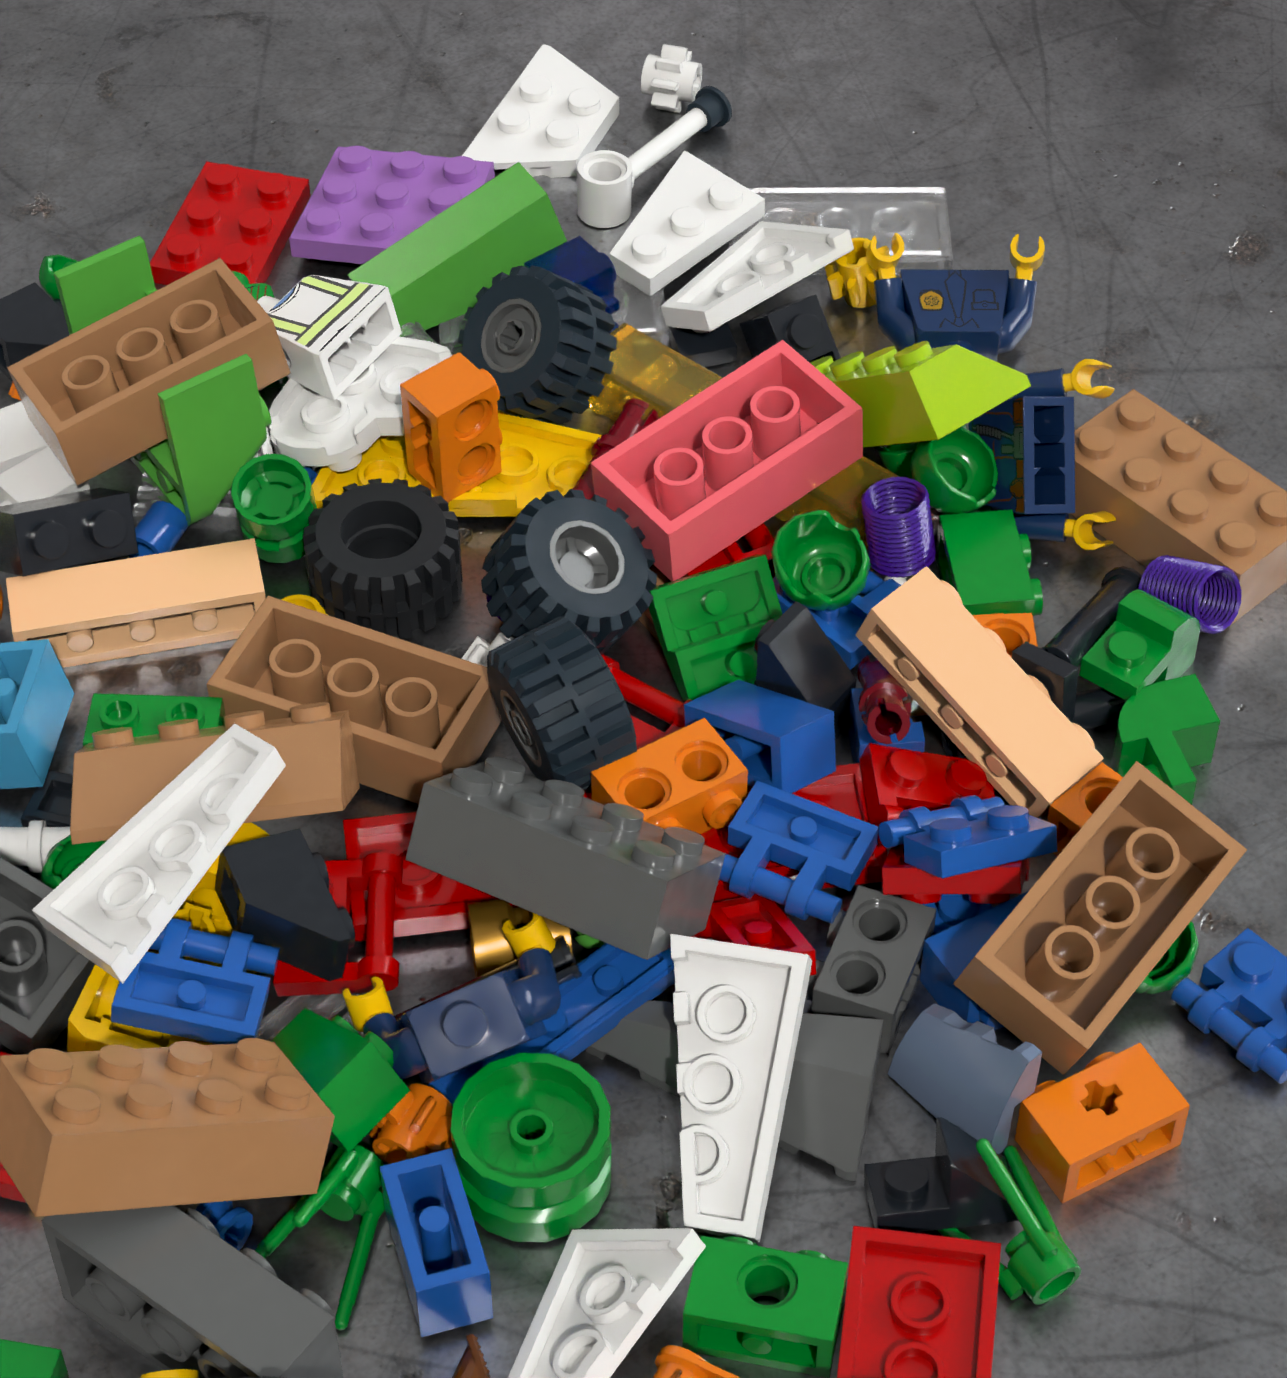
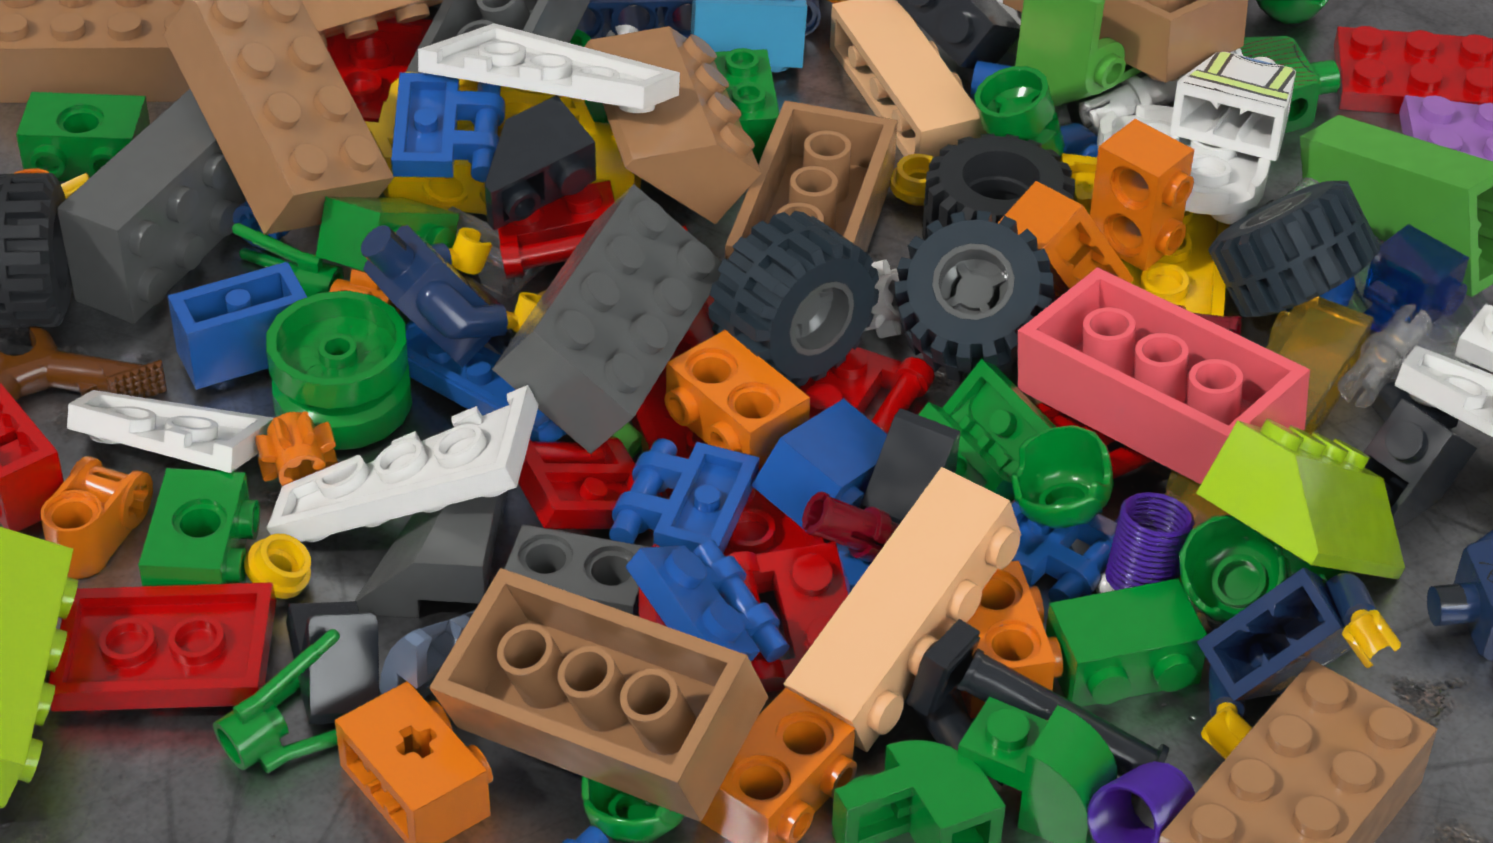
camera: 80 degrees right, 5 degrees down
none -> yellow plate [244,533,311,599]
none -> orange gear [255,411,338,486]
none -> orange brick [998,181,1134,296]
none -> clear pin [1338,305,1433,408]

